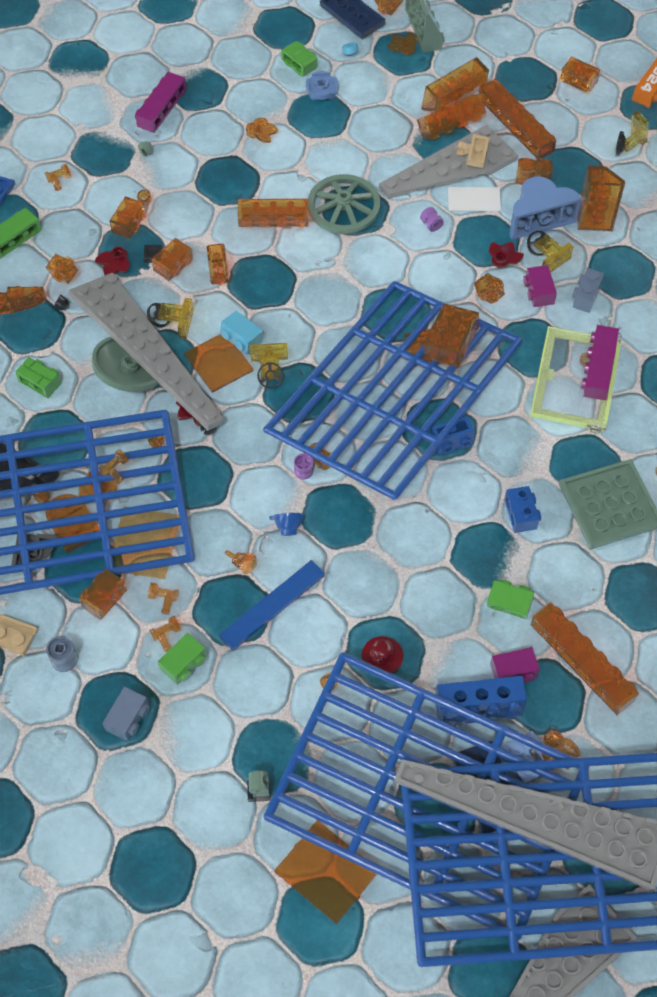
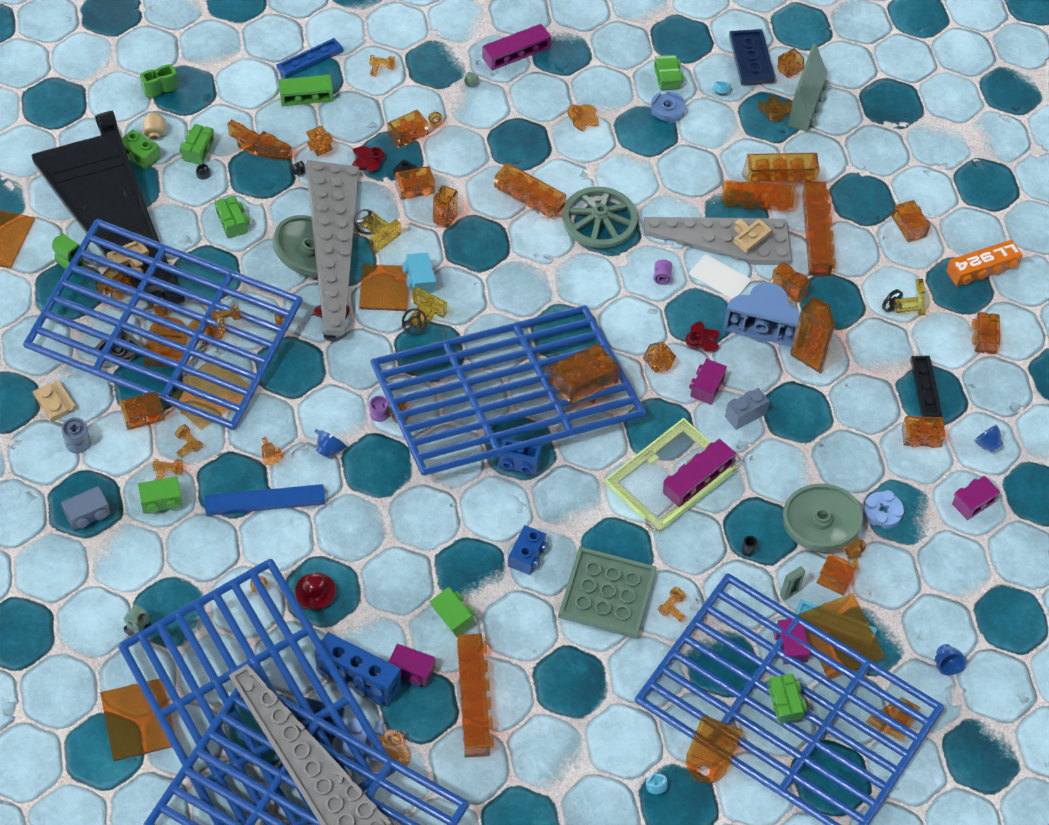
camera: 30 degrees right, 5 degrees down
clear yellow piece [527,231,574,272] -> none

